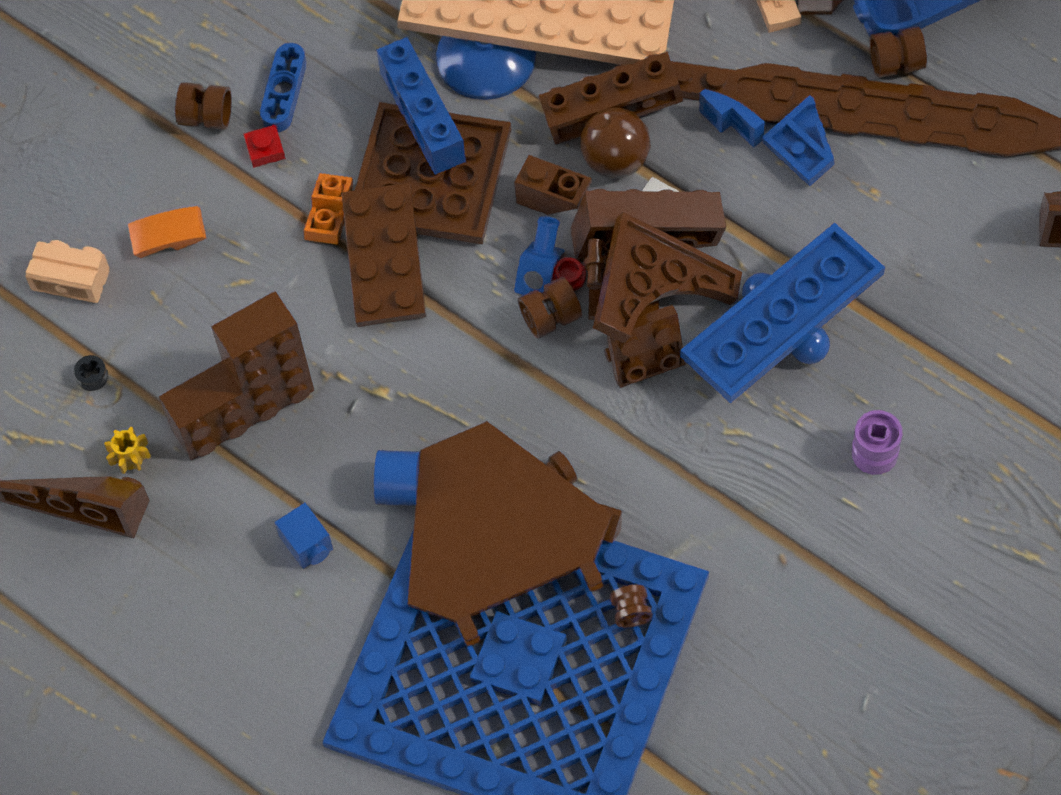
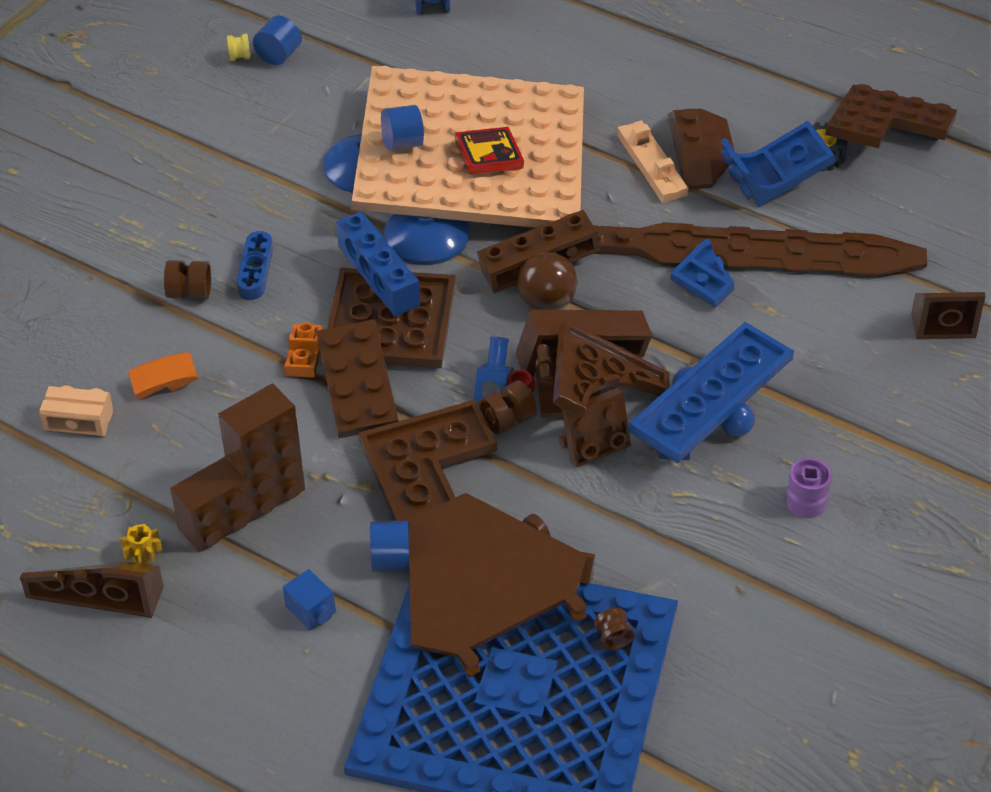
camera: 10 degrees left, 15 degrees down
black bush [74,355,109,391] -> none
red plate [243,125,286,168] -> none
reddish brown slope [514,155,592,215] -> none
blue slope [699,89,765,148] -> none
reddish brown wheel [869,26,927,78] -> none
none -> reddish brown plate [359,399,497,523]

